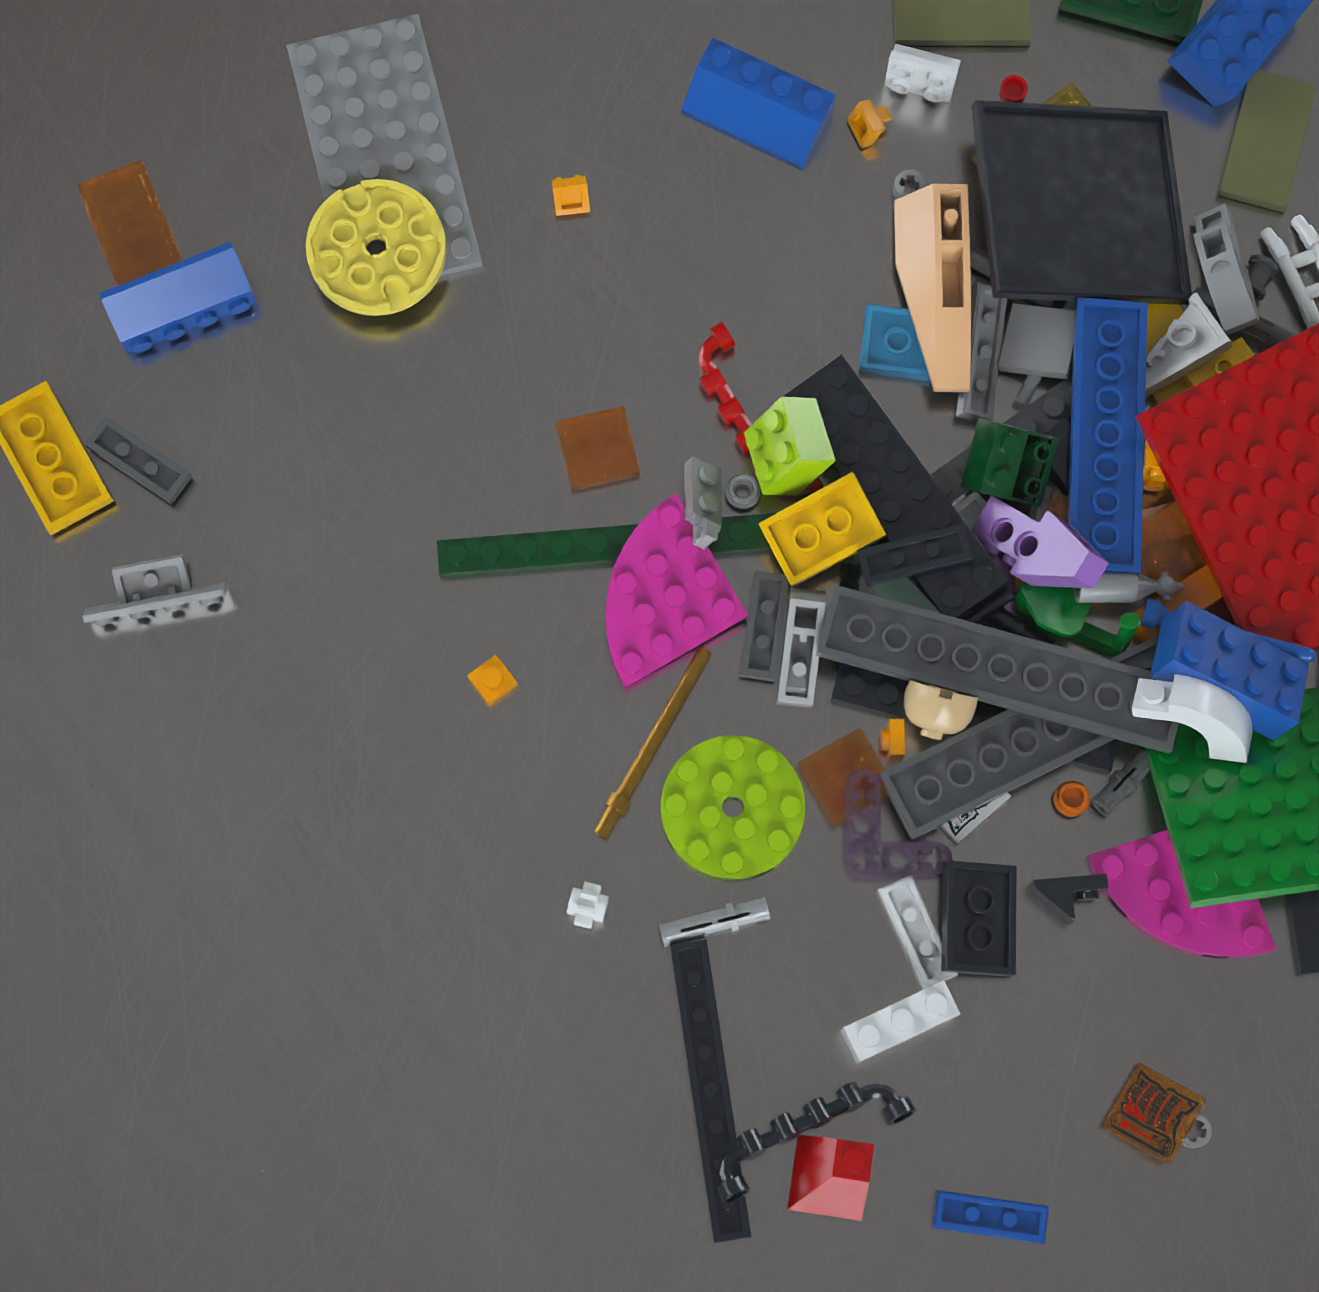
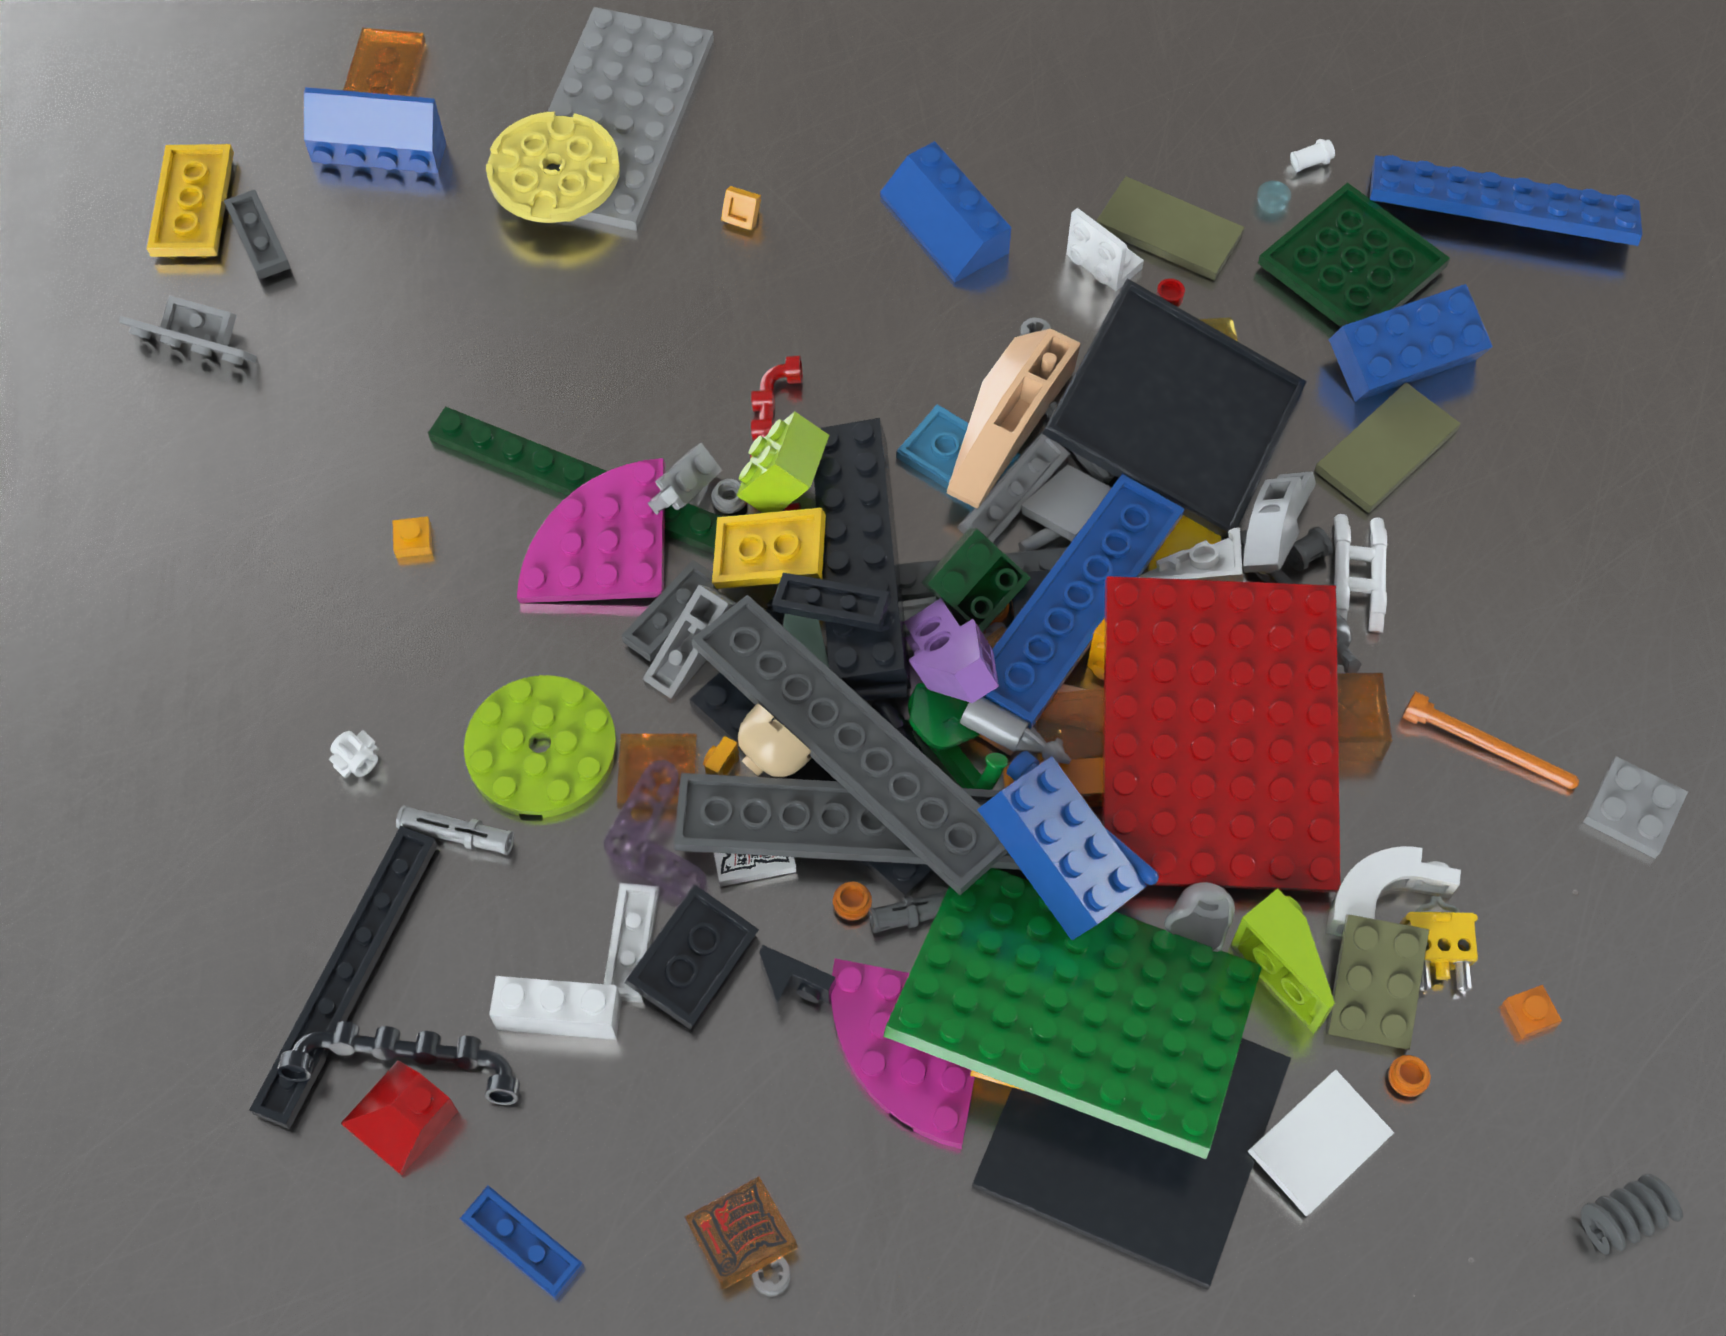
camera: 30 degrees right, 15 degrees down
clear orange plate [555,406,640,491] -> none
pearl gold bar [594,646,712,838] -> none
light orange tile [847,99,892,148] -> none
white arch [1132,674,1253,763] -> none

